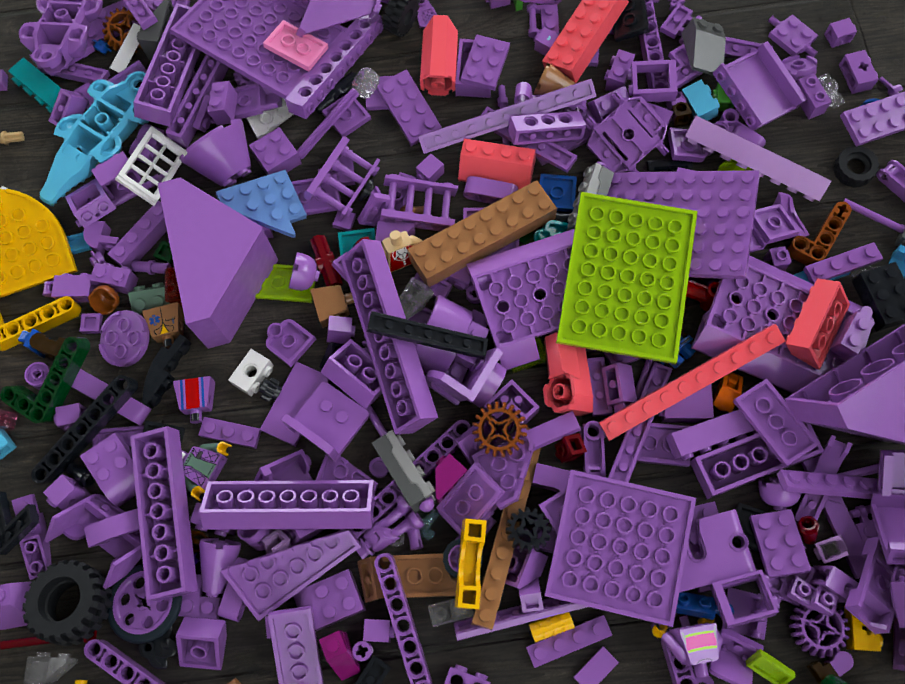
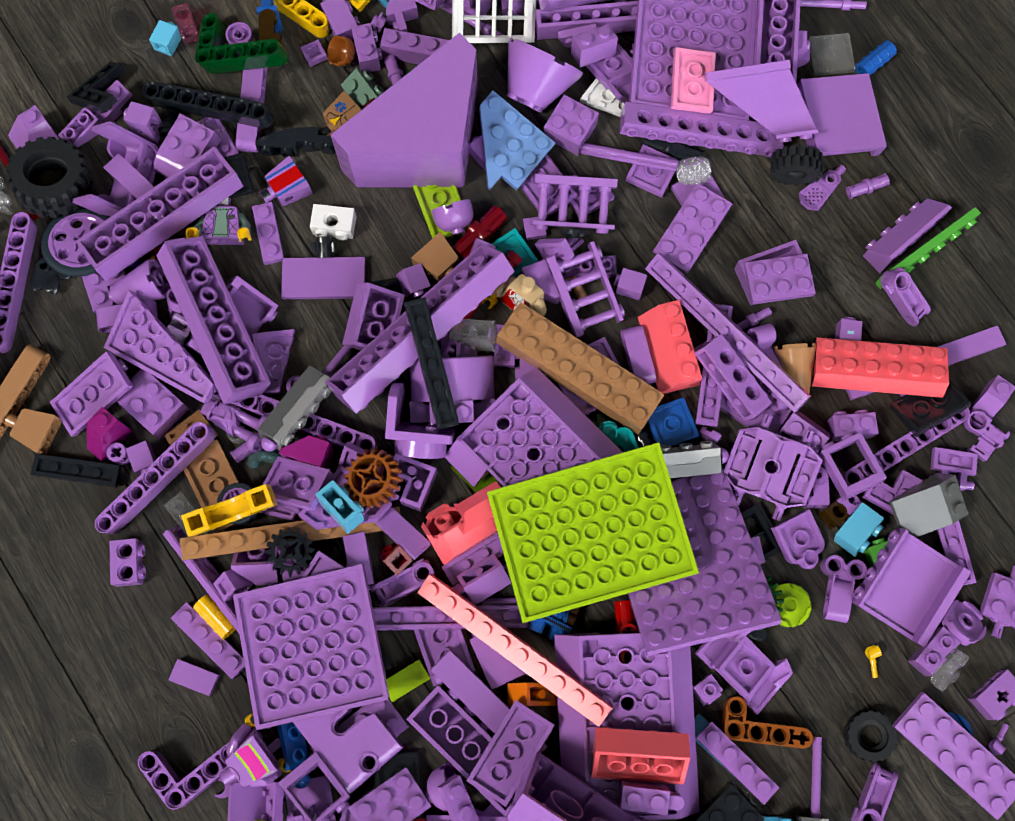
camera: 60 degrees right, 5 degrees up
medium lavender brick [54,403,86,432] -> none
medium lavender tile [99,310,150,367] -> none
medium lavender slope [176,617,227,670] -> none
medium lavender plate [266,319,316,368] -> none
medium lavender piece [281,381,370,462] -> none
coral brick [420,15,458,96] -> none
medium lavender plate [527,3,559,38] -> none
lavender brick [685,116,831,202] -> none
none -> medium azure brick [315,480,365,534]
none -> lime tile [386,659,431,702]
none -> medium lavender tile [698,427,722,444]
none -> yellow hand [865,645,882,678]

